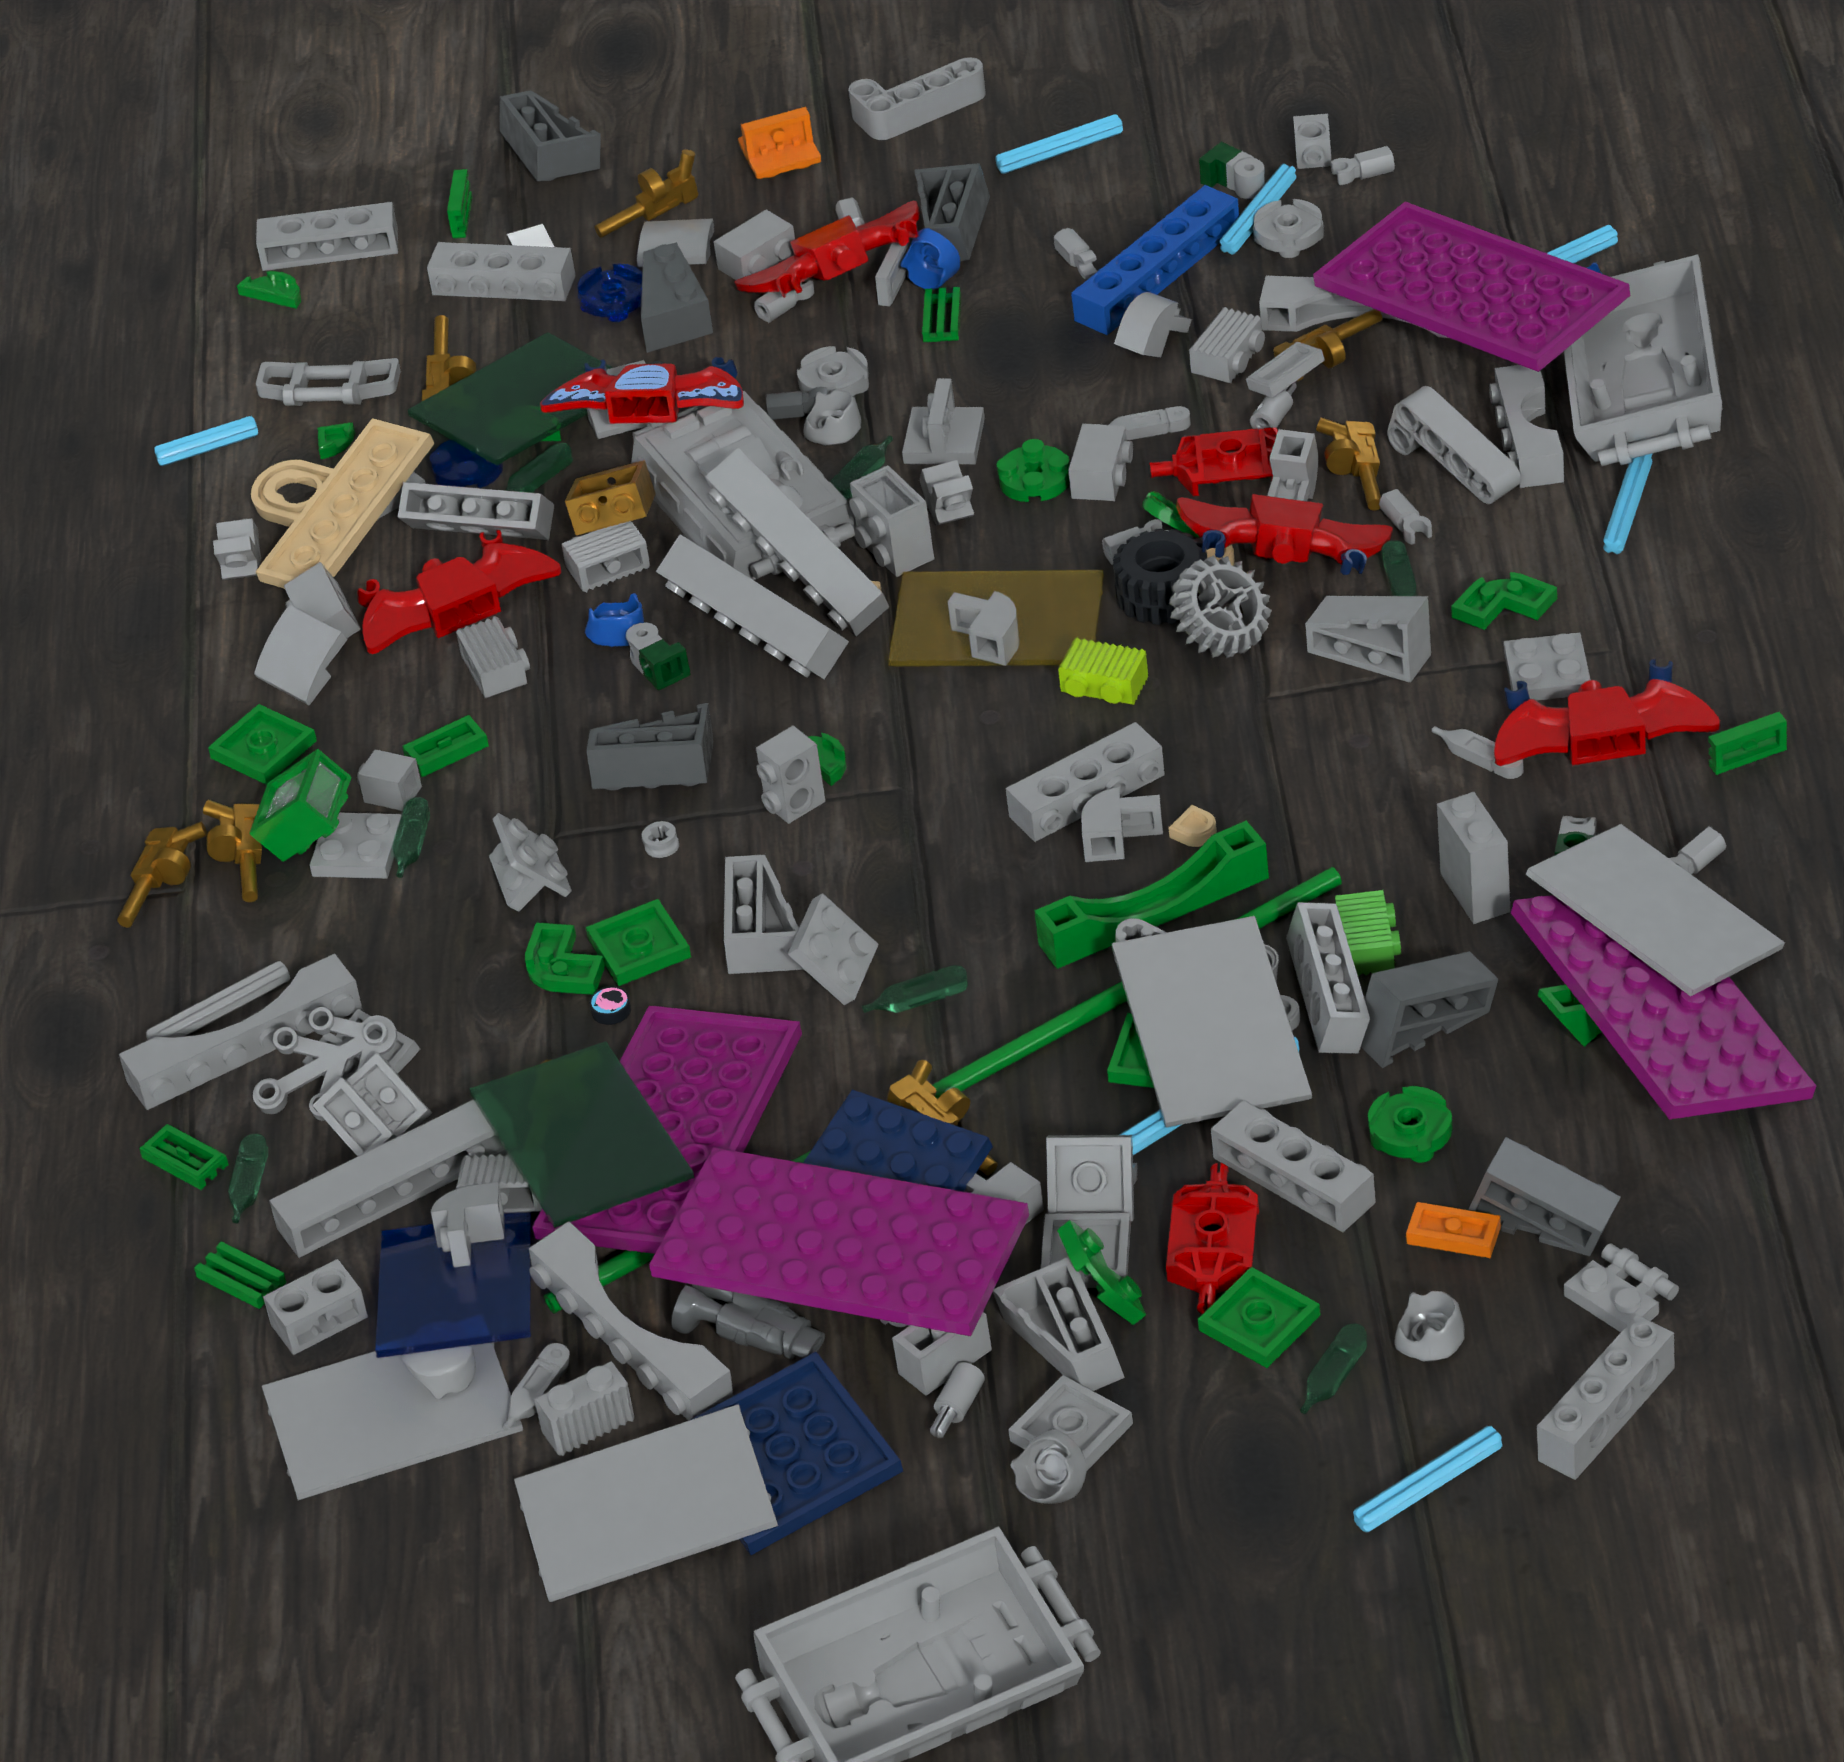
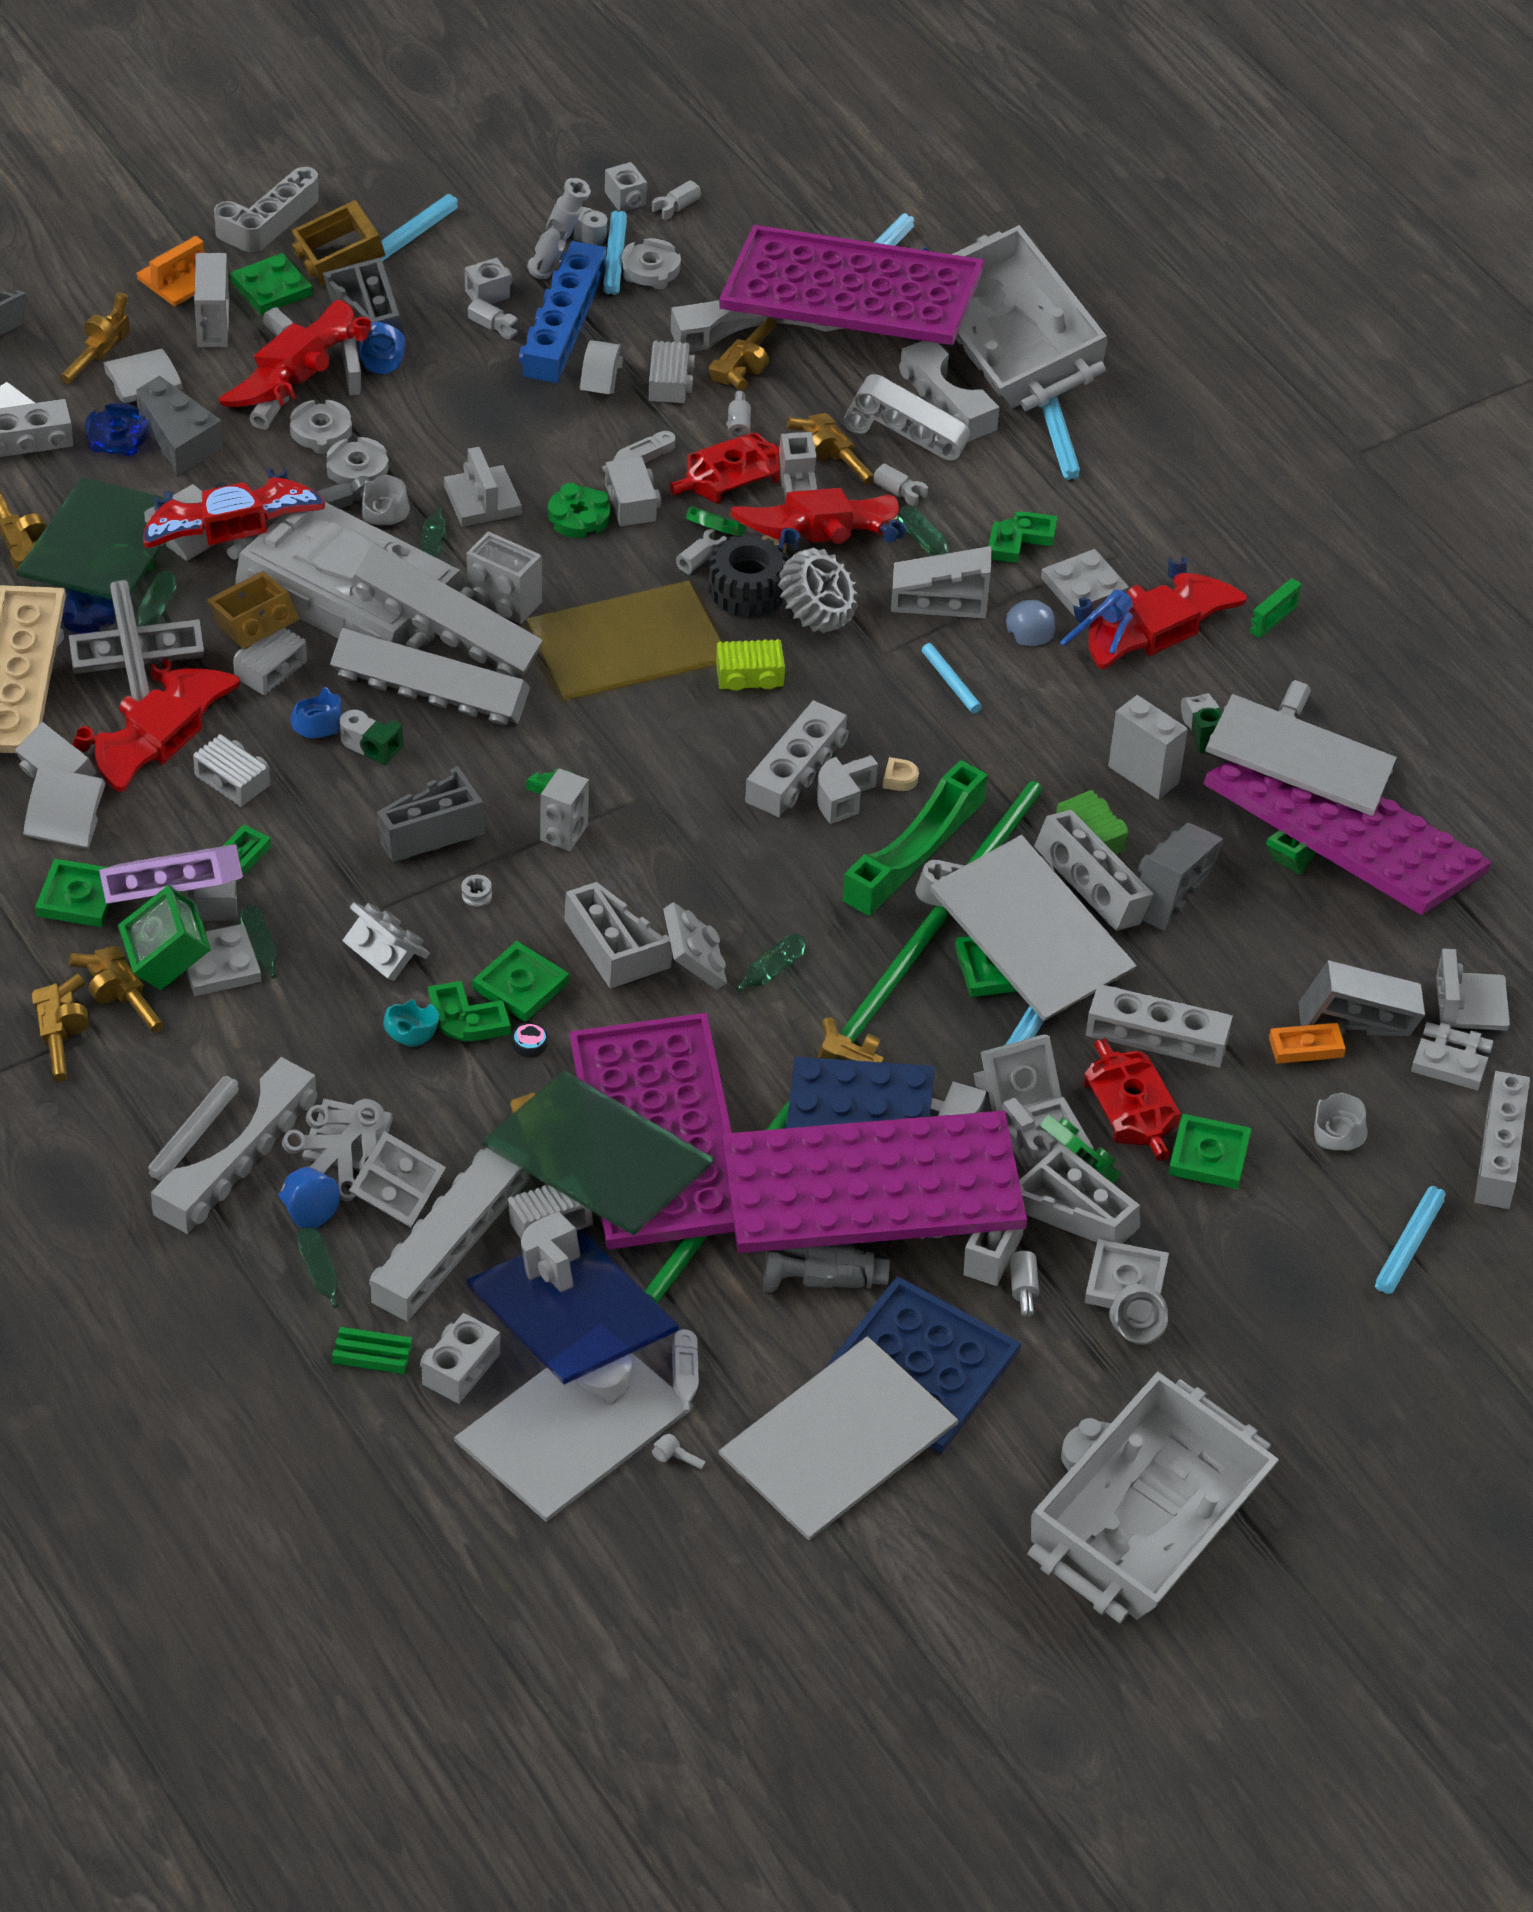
camera: 35 degrees left, 5 degrees up
green tile [139,1124,229,1190] -> none
light grey arch [529,1221,733,1421] -> none
light grey brick [534,1361,635,1456] -> none
light grey brick [714,209,795,280] -> none
light grey brick [920,460,974,525] -> none
green tile [922,287,961,342] -> none
light grey brick [948,591,1020,666] -> none
light grey tile [1246,341,1325,398] -> none
clear green piece [1300,1323,1368,1414] -> none
green plate [1368,1086,1453,1163] -> none
light grey piece [1432,726,1523,779] -> none
none -> lavender brick [99,844,243,903]
none -> light grey axle [110,580,149,701]
none -> light grey window [194,253,229,347]
none -> green plate [230,253,313,315]
none -> blue hair [278,1167,340,1231]
none -> light grey plate [290,400,352,454]
none -> pearl gold window [292,200,386,286]
none -> teal hair [383,1000,440,1047]
none -> light grey brick [465,258,513,304]
none -> light grey piece [527,178,591,279]
none -> light grey hand [652,1434,706,1470]
none -> medium azure bar [921,643,982,714]
none -> light grey plate [1002,1097,1054,1159]
none -> sand blue hair [1006,600,1055,646]
none -> blue plant [1060,590,1133,654]
none -> light grey bracket [1436,949,1510,1031]

